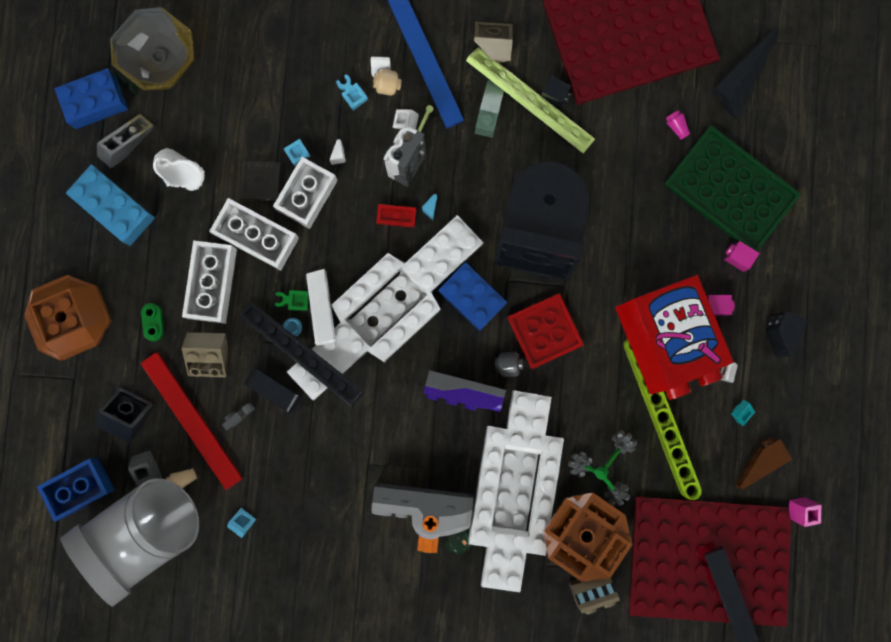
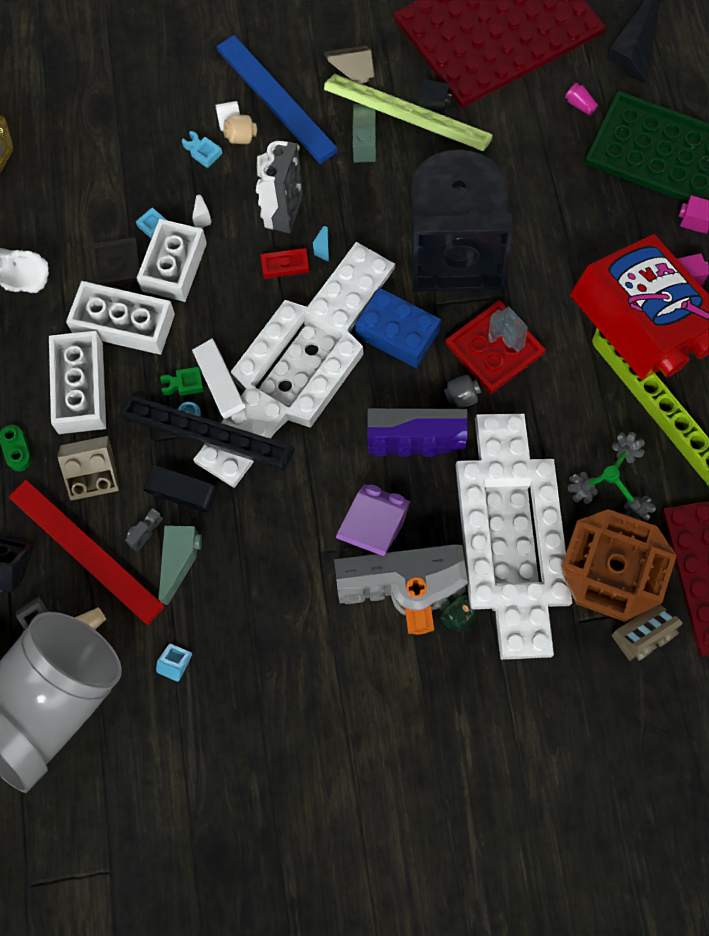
camera: 10 degrees left, 15 degrees down
none -> sand green slope [159,526,202,605]
none -> medium lavender slope [336,484,410,556]
none -> clear light blue bracket [488,306,528,352]

